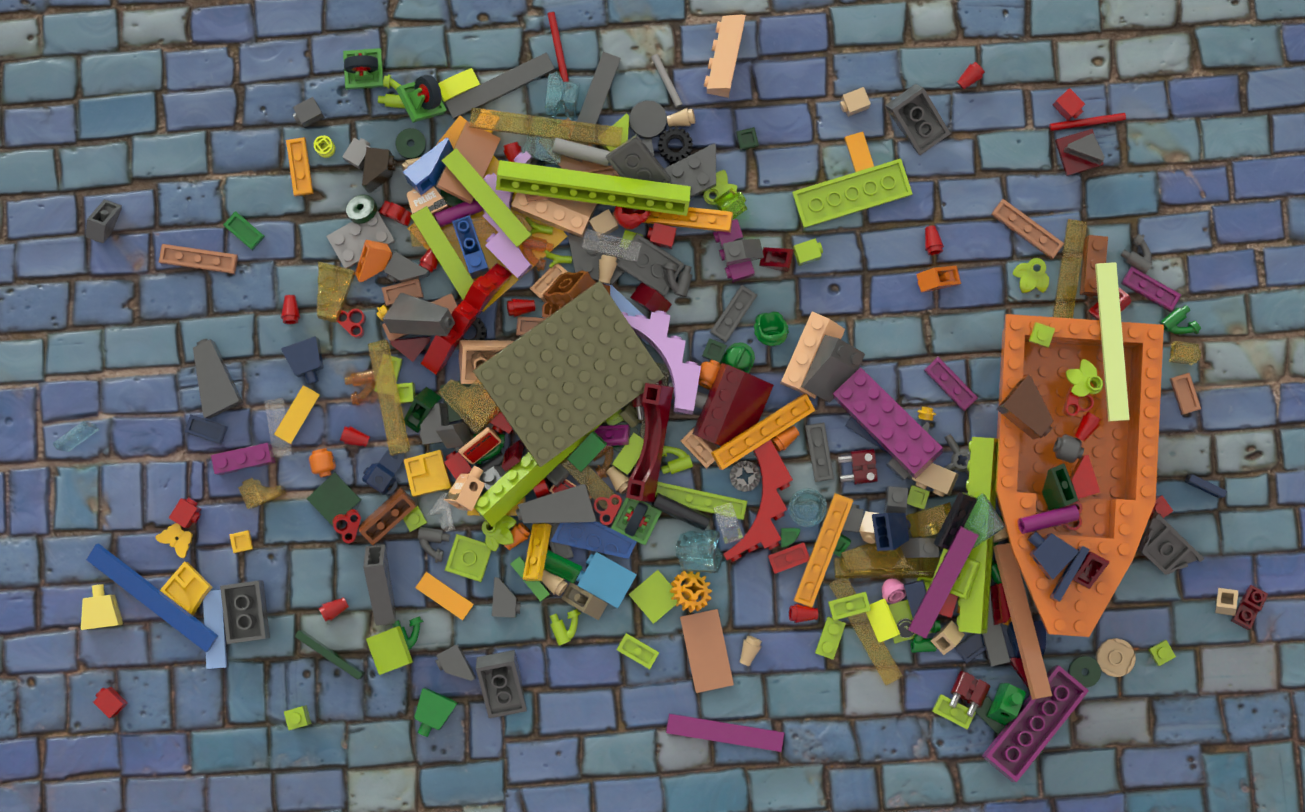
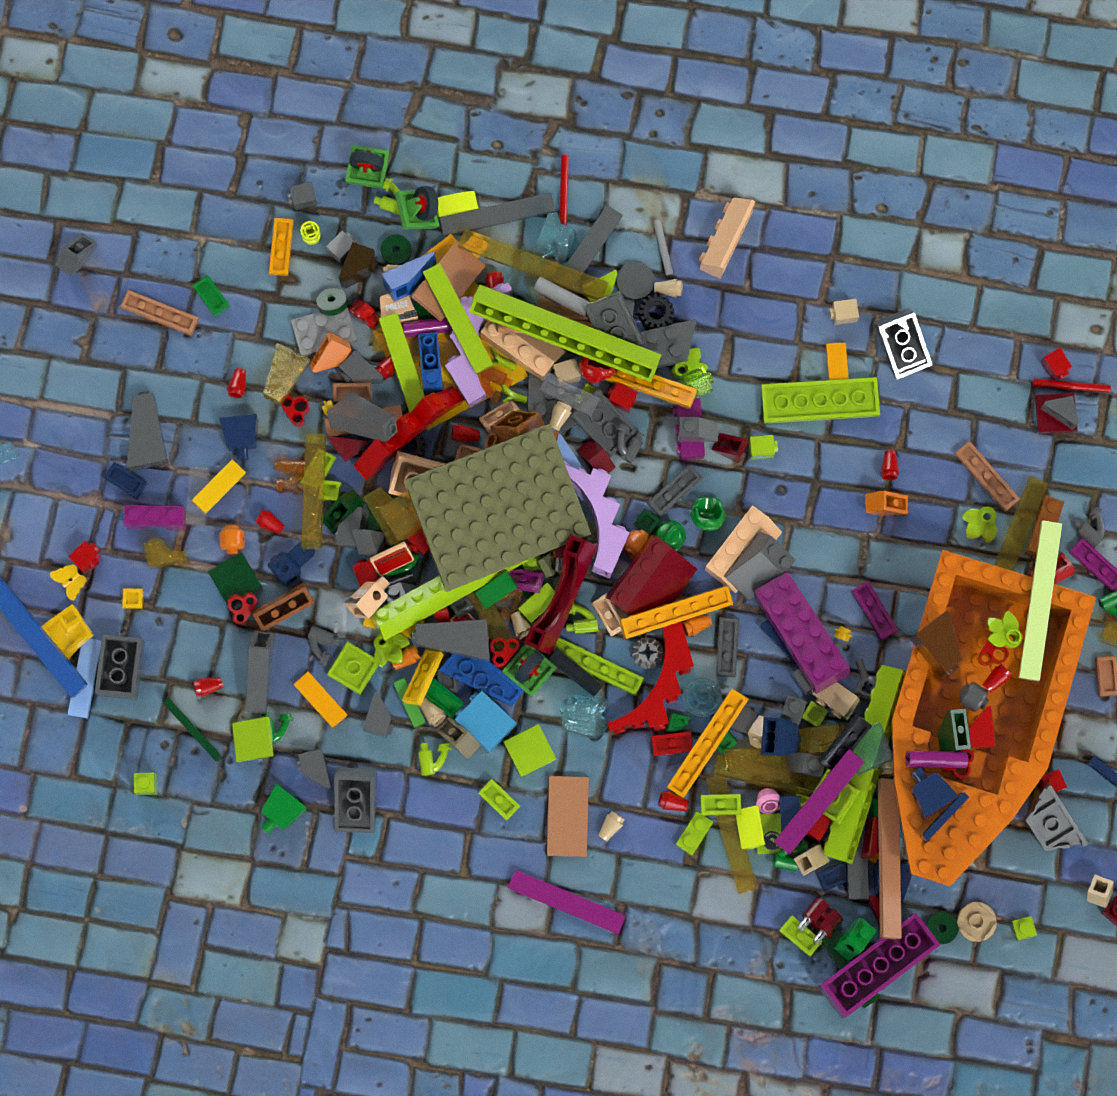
camera: 10 degrees right, 5 degrees down
lime plate [403,506,428,532] -> none
yellow plate [404,450,452,497] -> none
dark red tile [501,440,524,472] -> none
light orange gear [670,570,712,613] -> none
clear slope [713,502,744,545] -> none
dark green tile [736,127,759,151] -> none
dark red piece [838,449,878,485] -> none
red cone [957,62,985,90] -> none
lime plate [1029,322,1055,348] -> none
dark red slope [1073,552,1109,589] -> none

